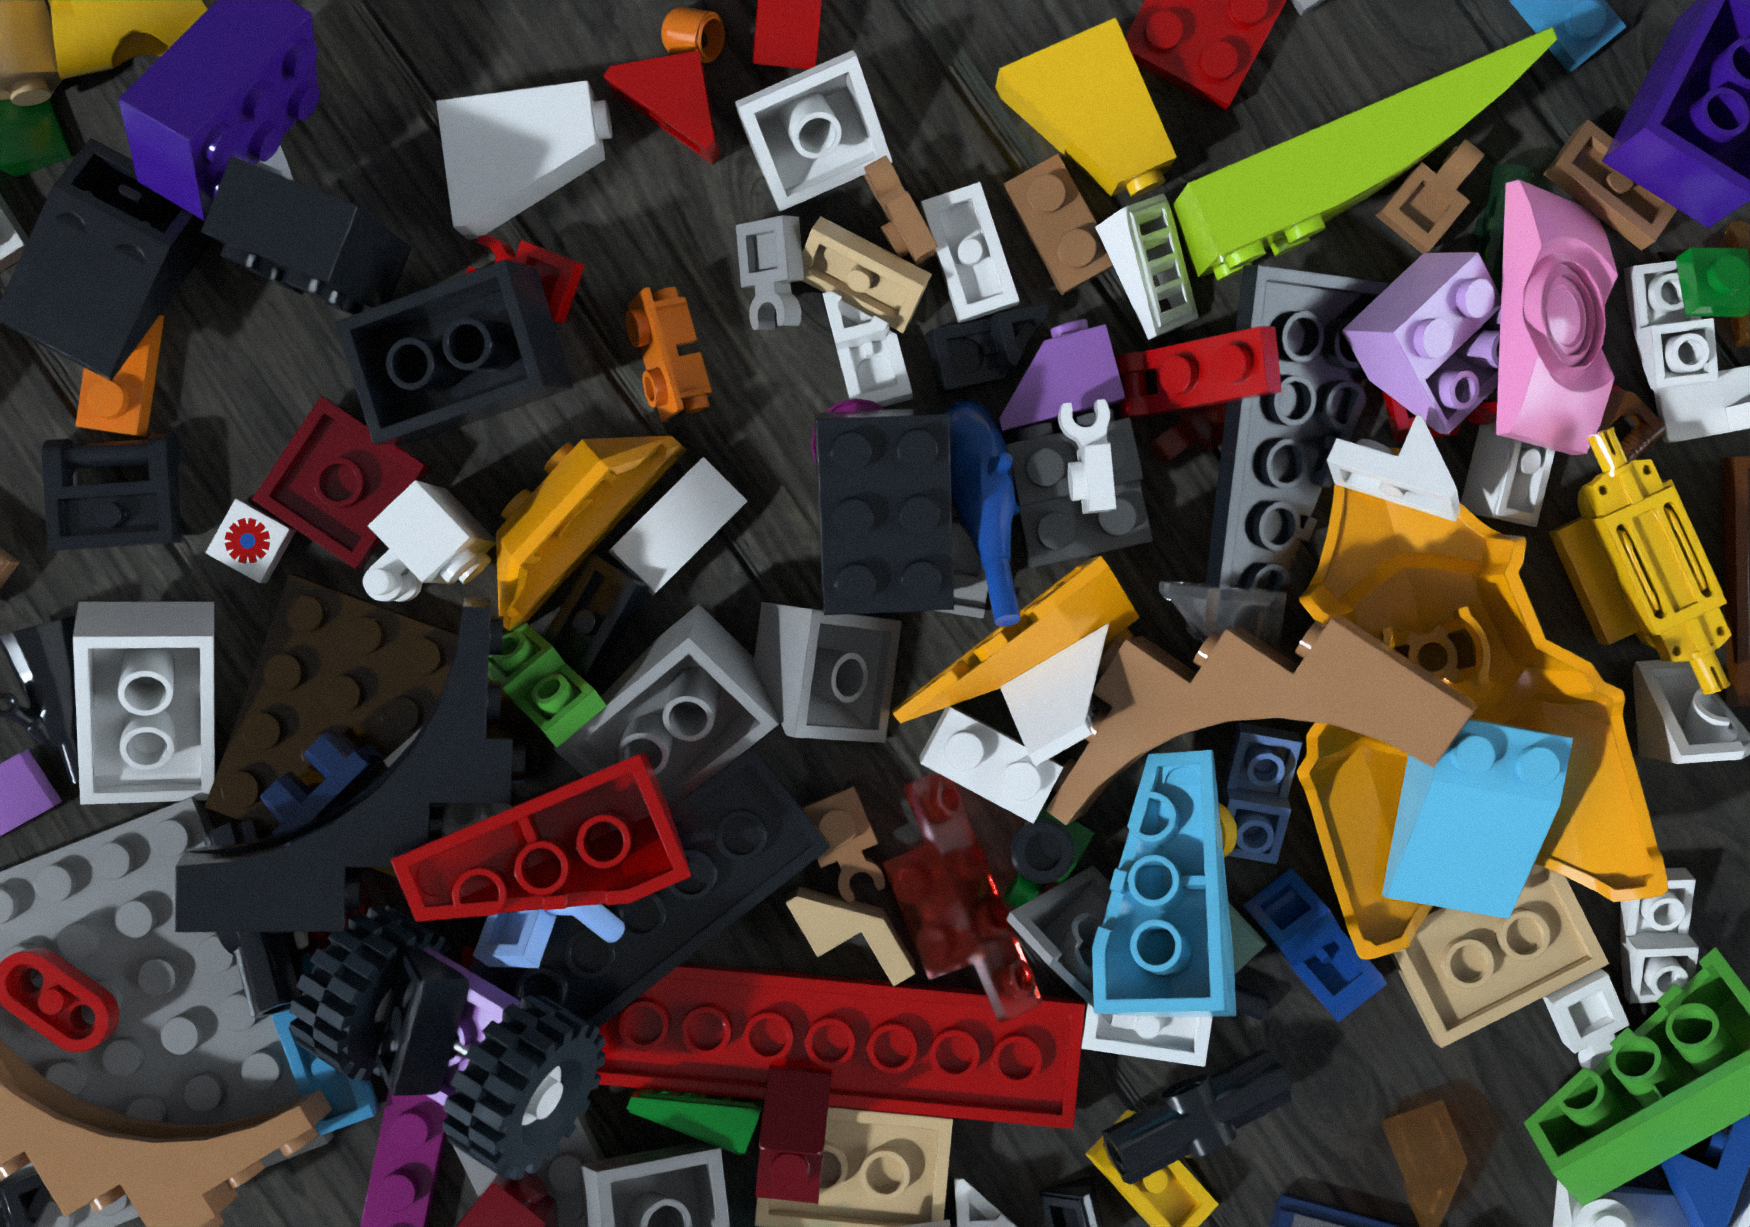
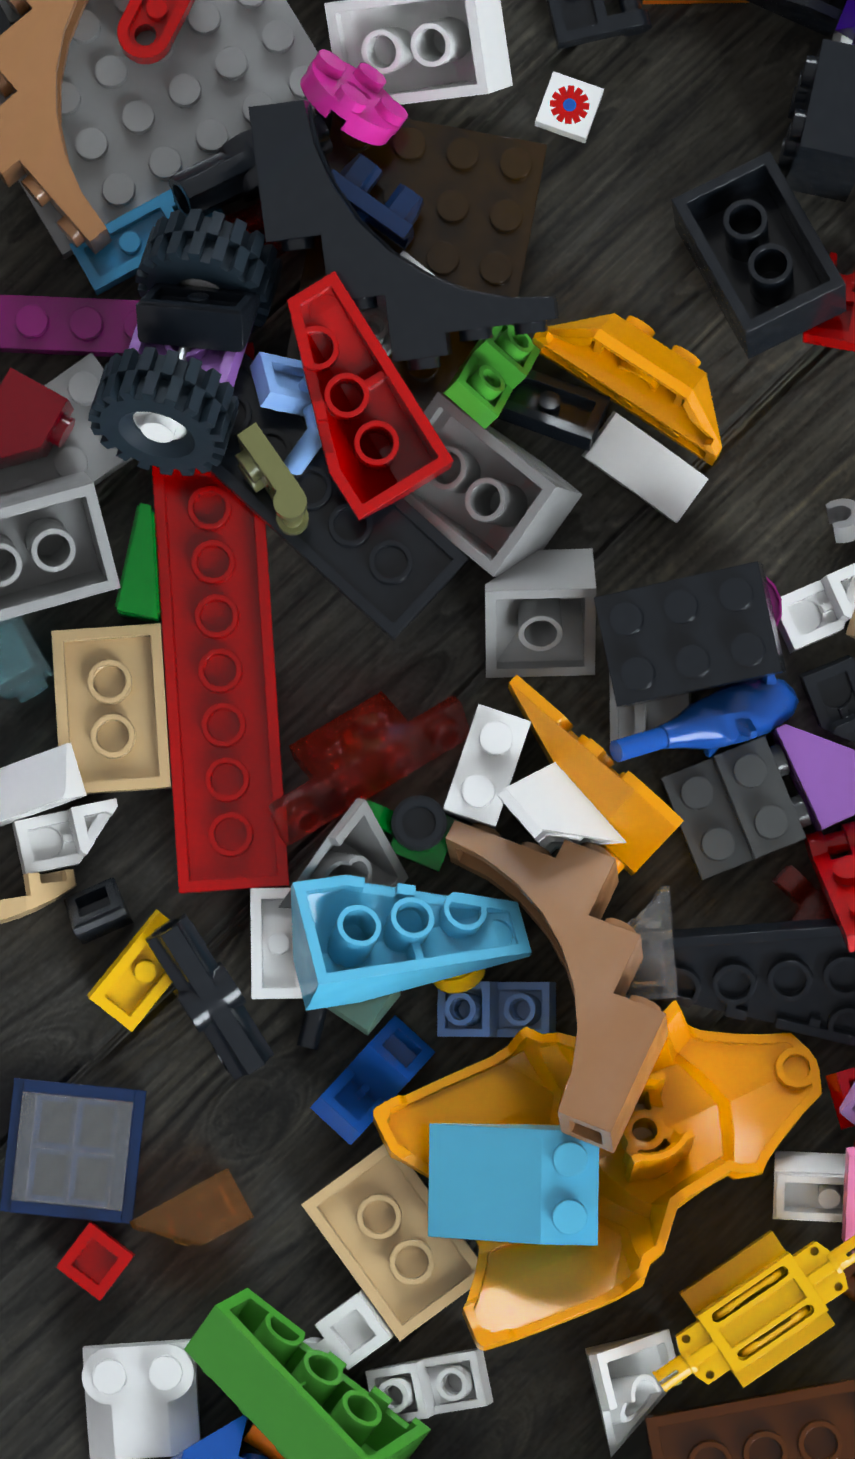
camera: 80 degrees right, 5 degrees down
dark red plate [251,396,431,570] -> none
white brick [363,480,496,602] -> none
orange hinge [625,287,713,423] -> none
dark red slope [755,1065,832,1204] -> none
tan slope [786,886,915,987] -> none
medium nougat plate [802,784,885,903] -> none
white plate [1058,399,1116,514] -> none
white slope [1327,413,1461,522] -> none
none -> olive plate [235,422,309,536]
none -> dark pink plate [300,49,408,146]

